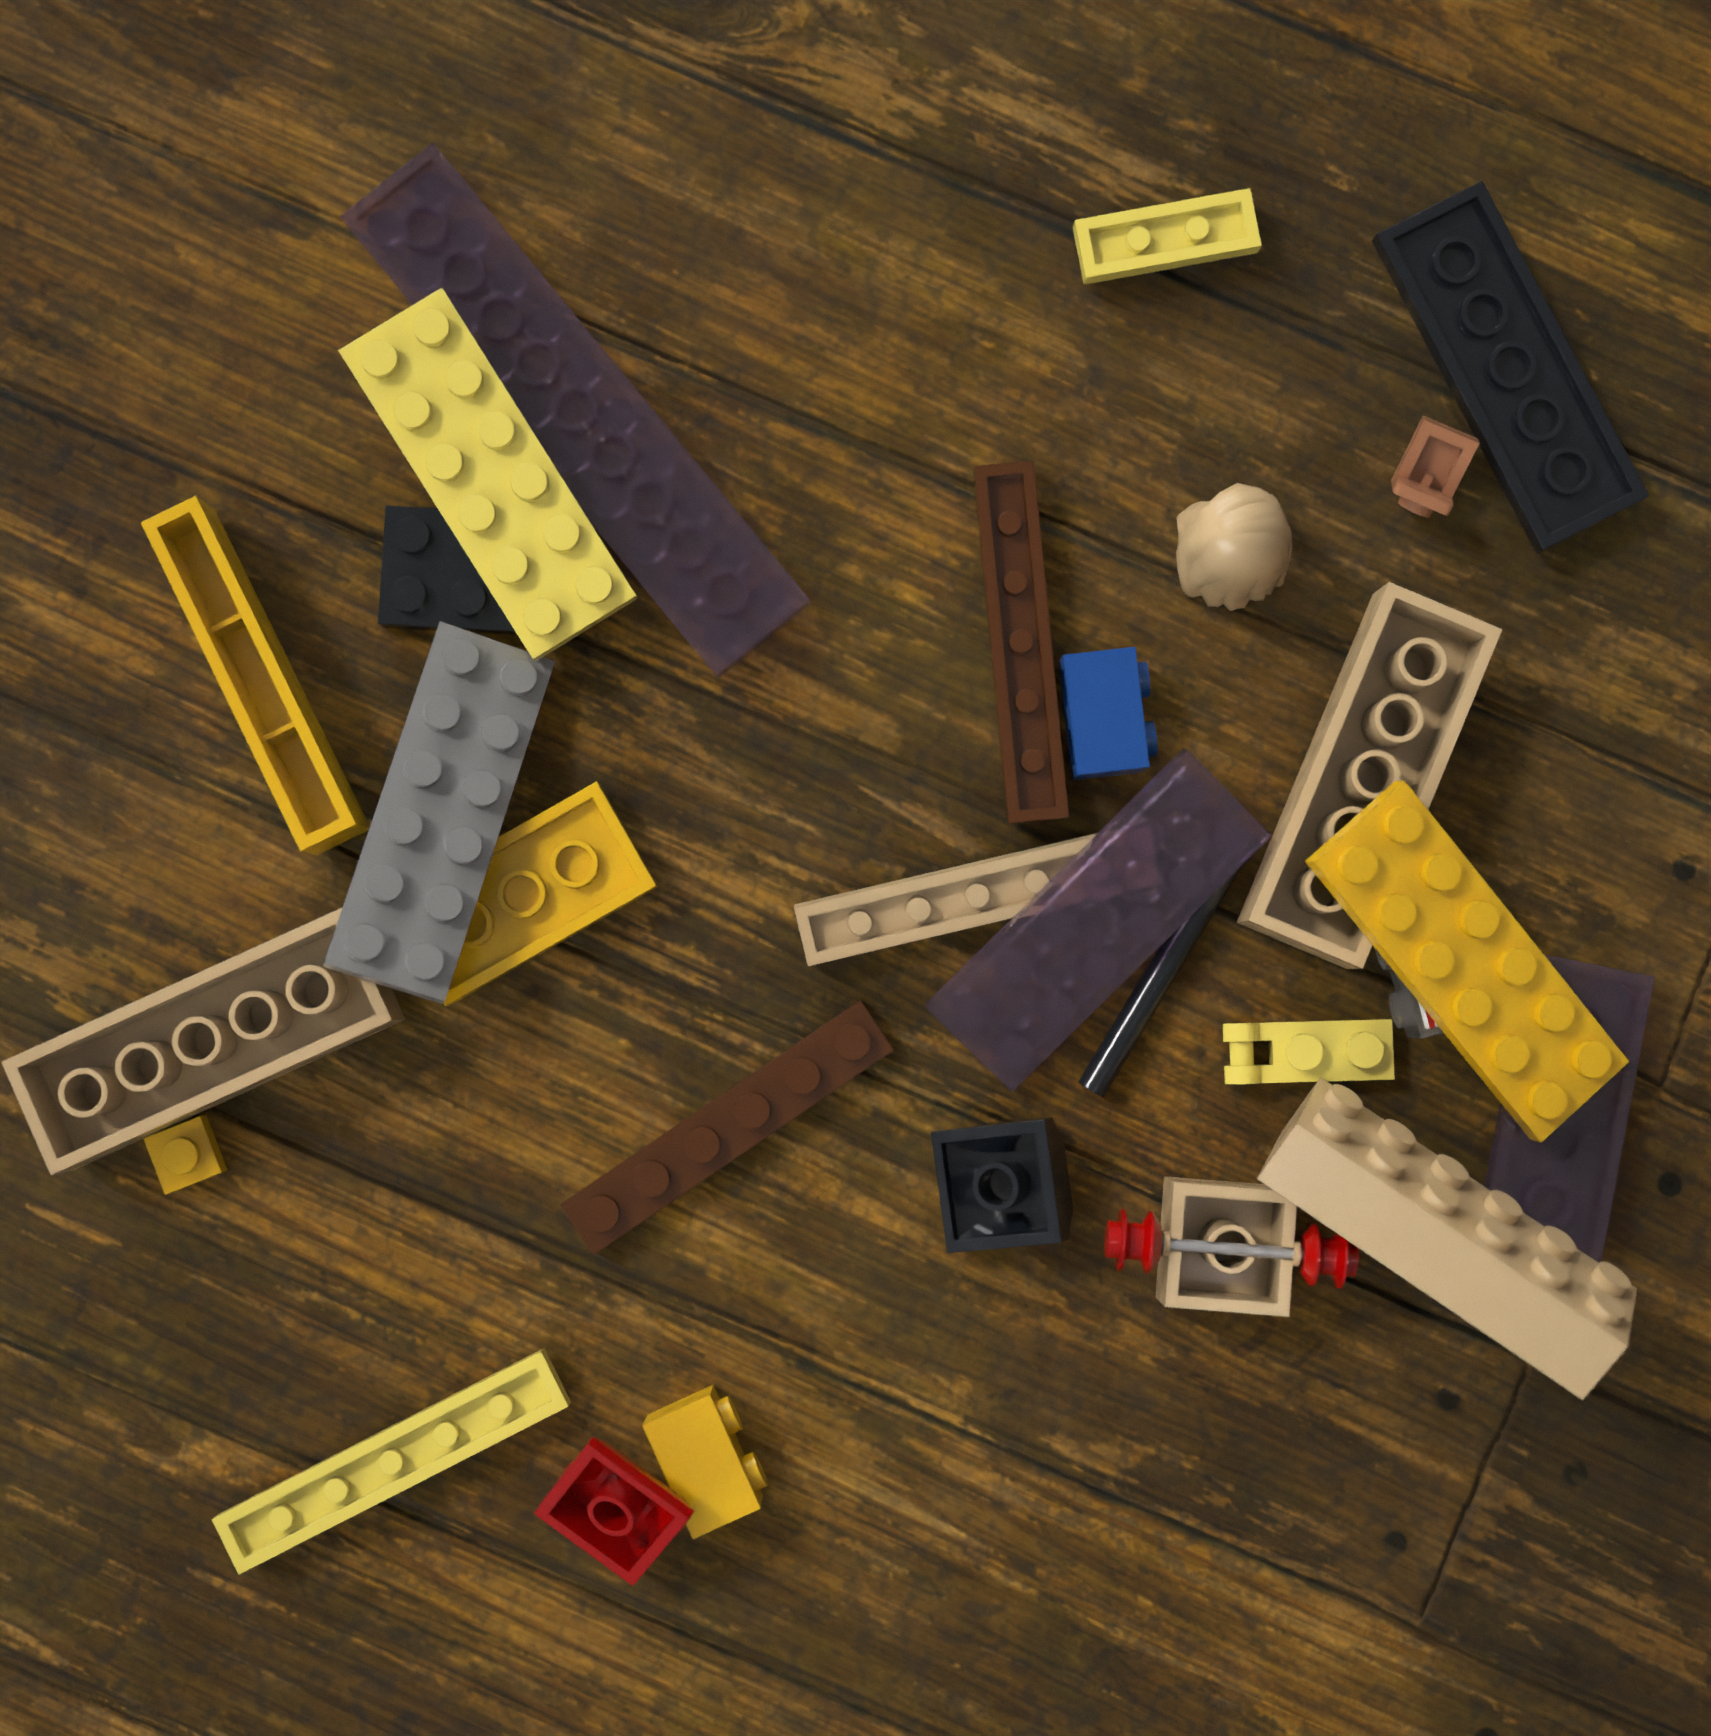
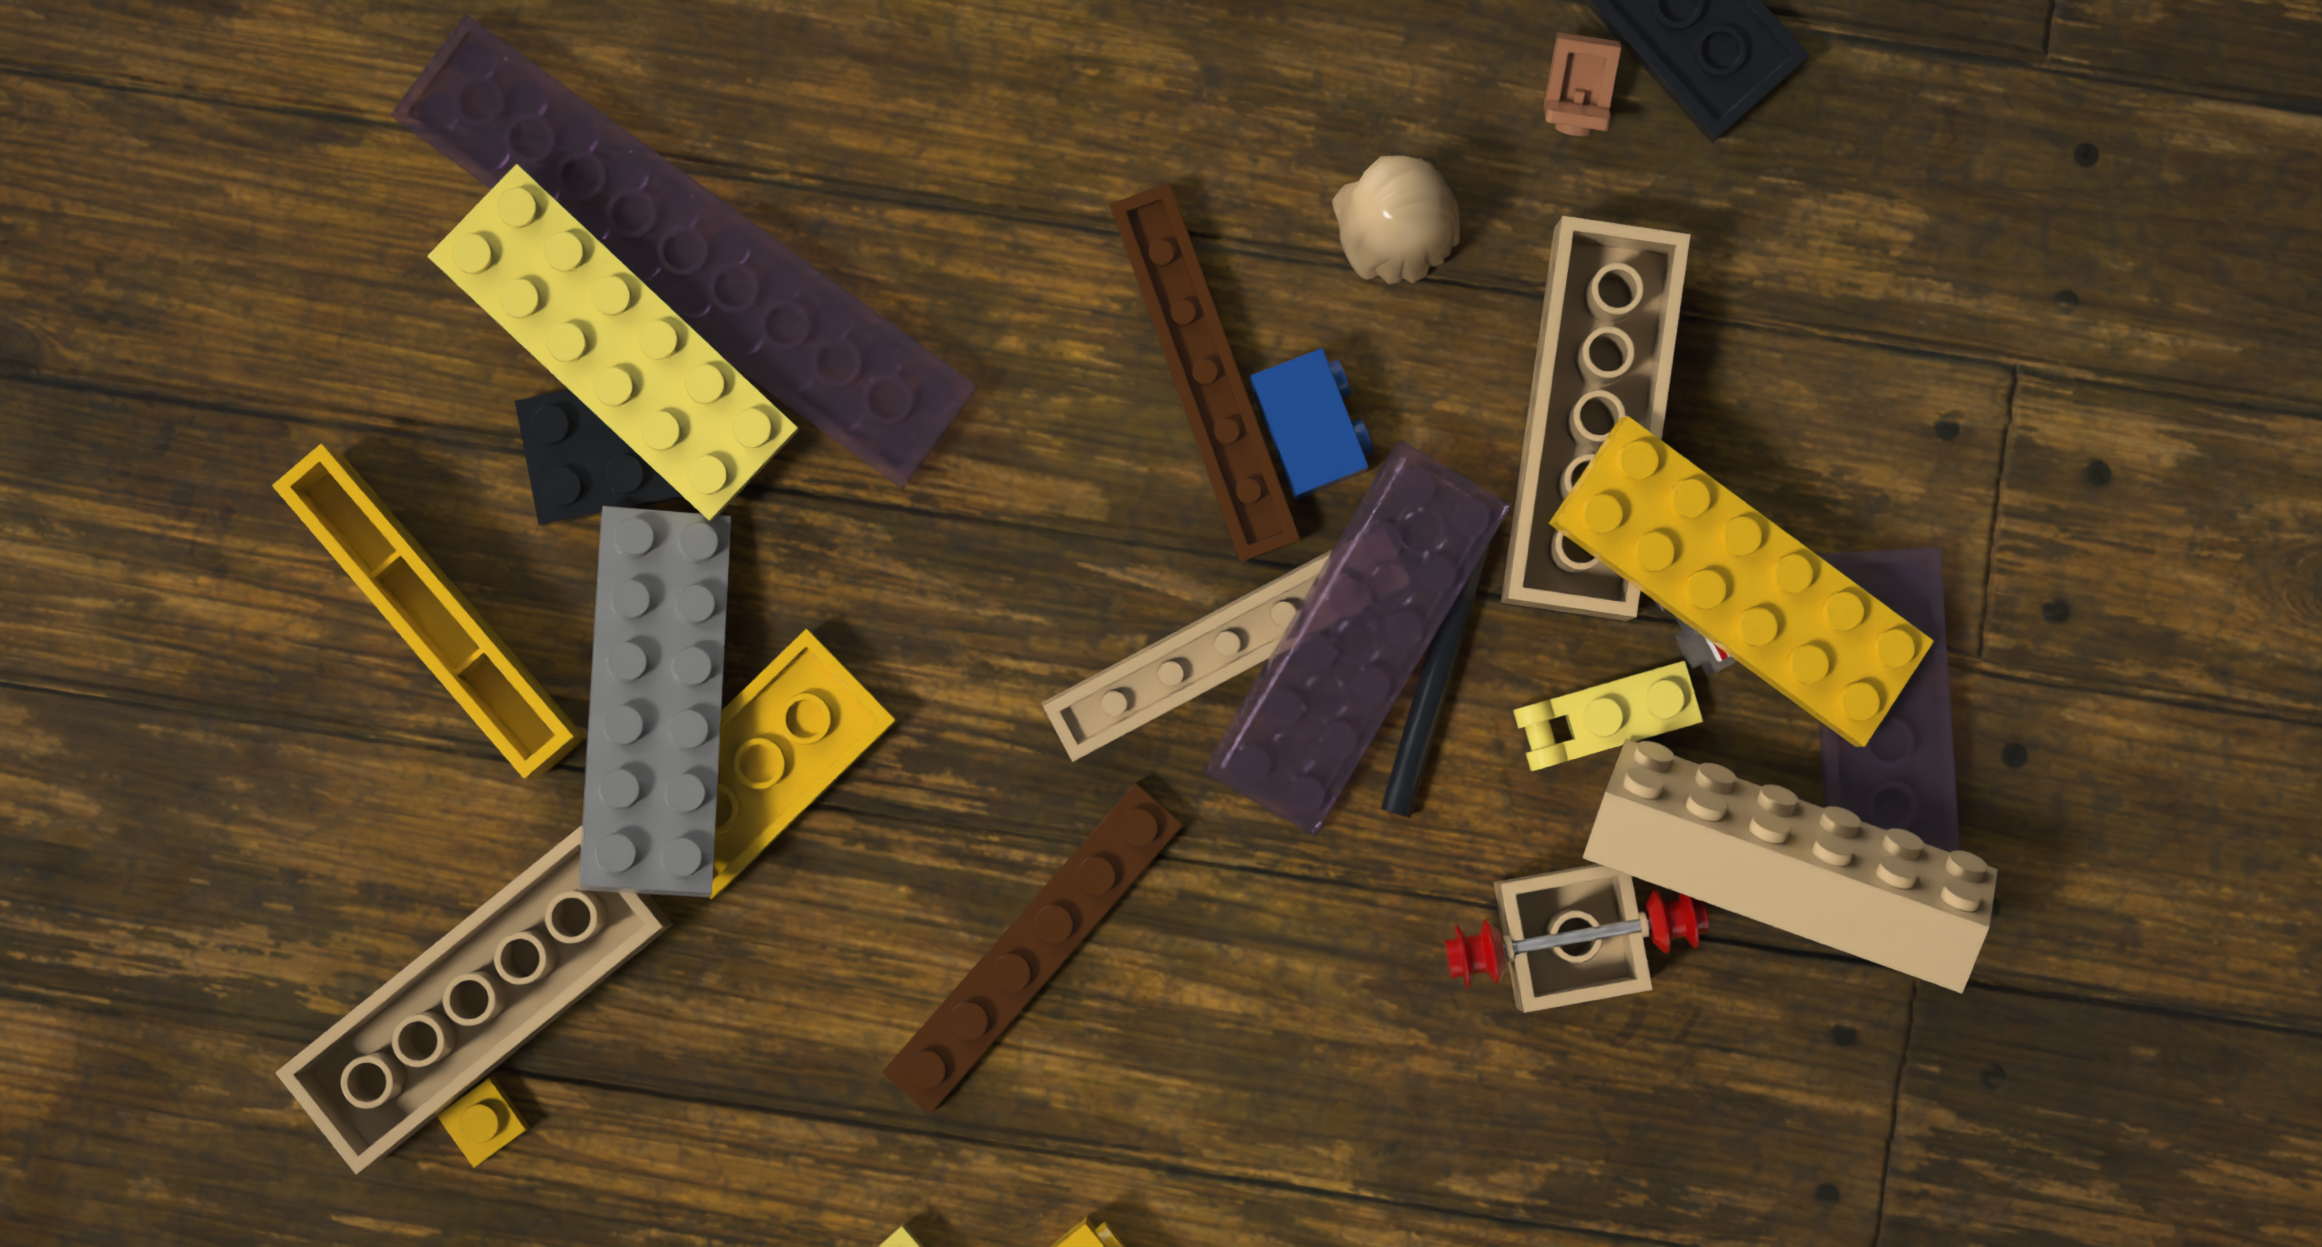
camera: 10 degrees left, 0 degrees up
black slope [931,1117,1073,1253] -> none

